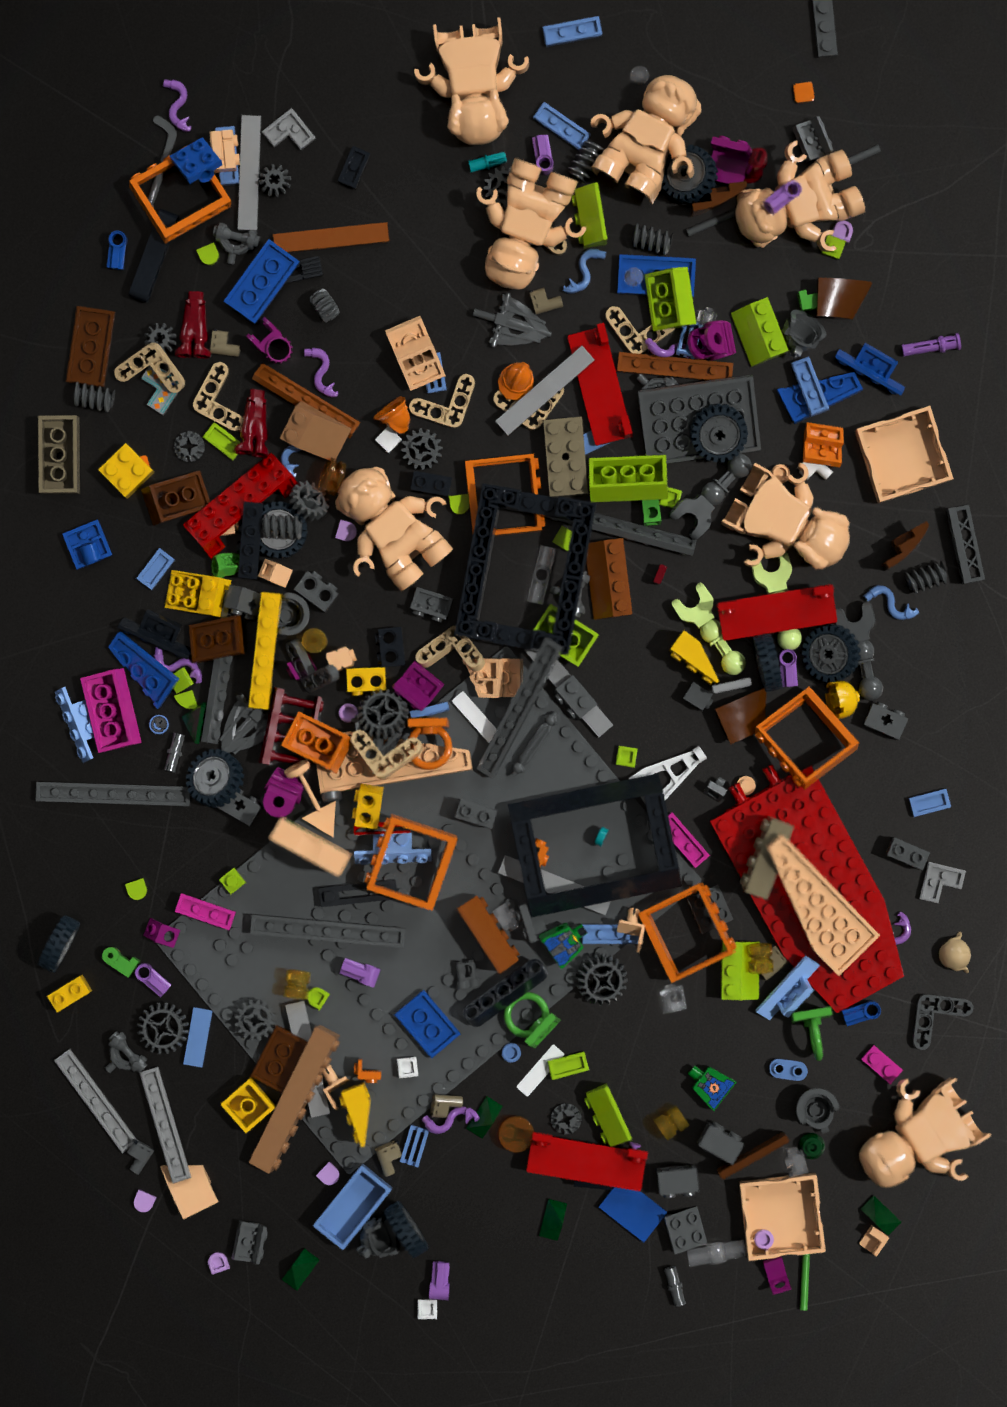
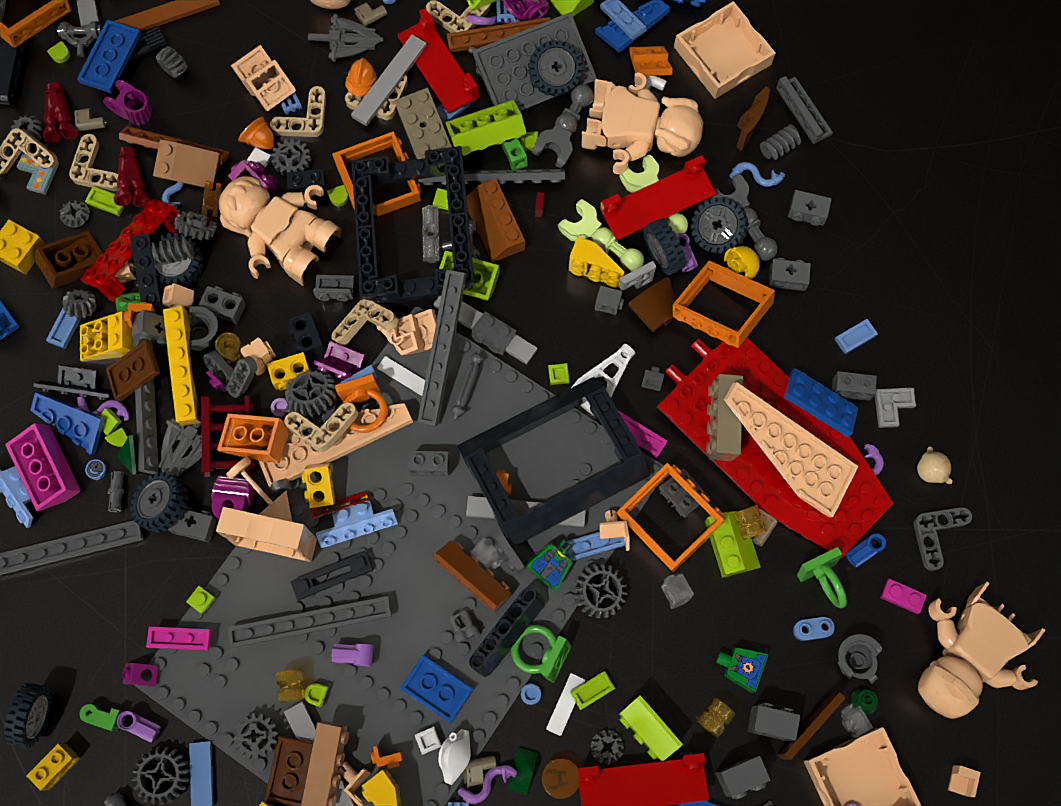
camera: 15 degrees left, 15 degrees down
lime tile [125,878,147,900] -> none
medium lavender animal [304,348,338,397] -> none
lavender tile [335,520,357,541] -> none
orange window [364,814,458,911] -> none
teal tile [594,827,609,847] -> none
light nougat plate [737,776,756,795] -> none
light blue bracket [755,955,820,1020] -> none
dark green slope [861,1195,901,1236] -> none
none -> dark grey gear [63,289,96,319]
none -> orange bracket [124,302,156,328]
none -> magenta bracket [228,160,280,190]
none -> white hat [438,729,471,785]
none -> blue plate [784,368,858,437]
none -> dark grey brick [787,190,832,226]

